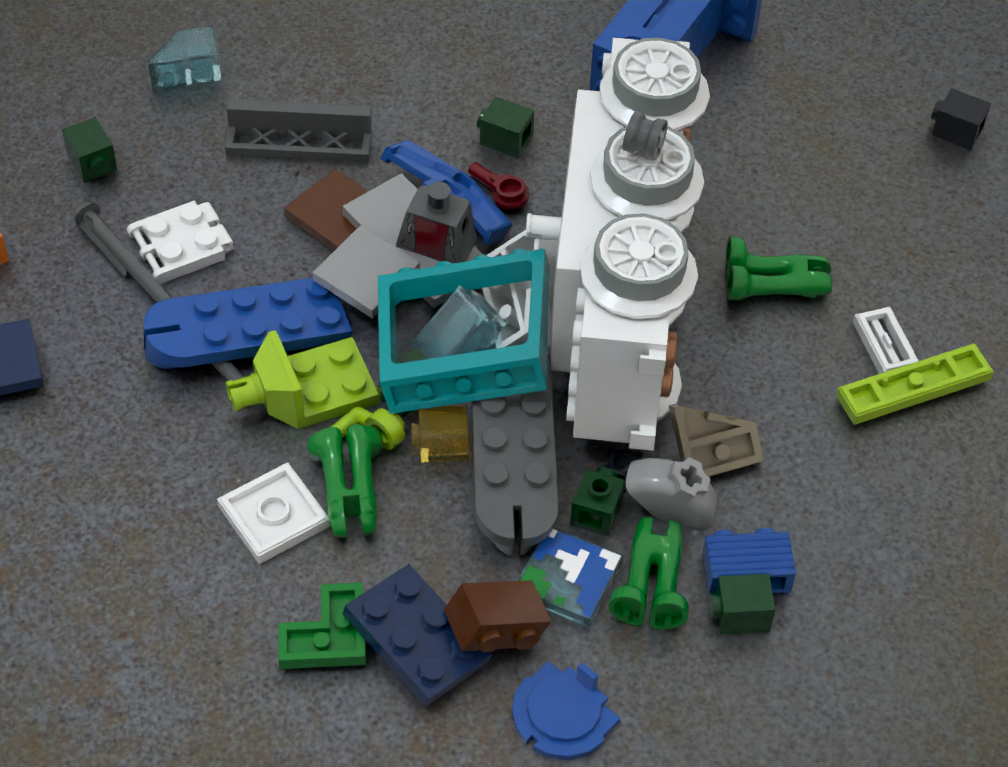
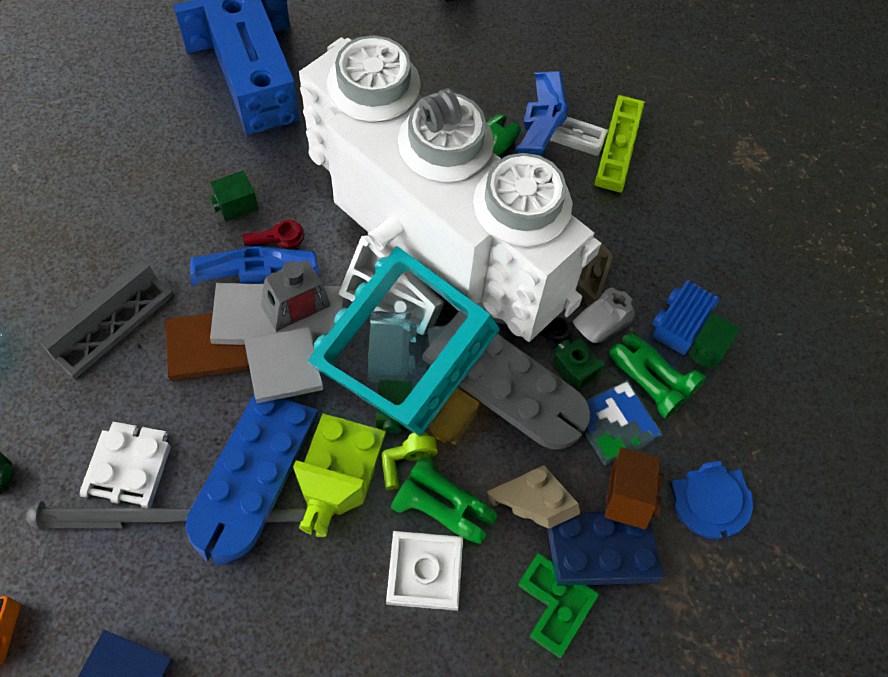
camera: 55 degrees left, 10 degrees up
none -> dark tan wing [487,465,580,529]
none -> blue plate [516,71,569,156]

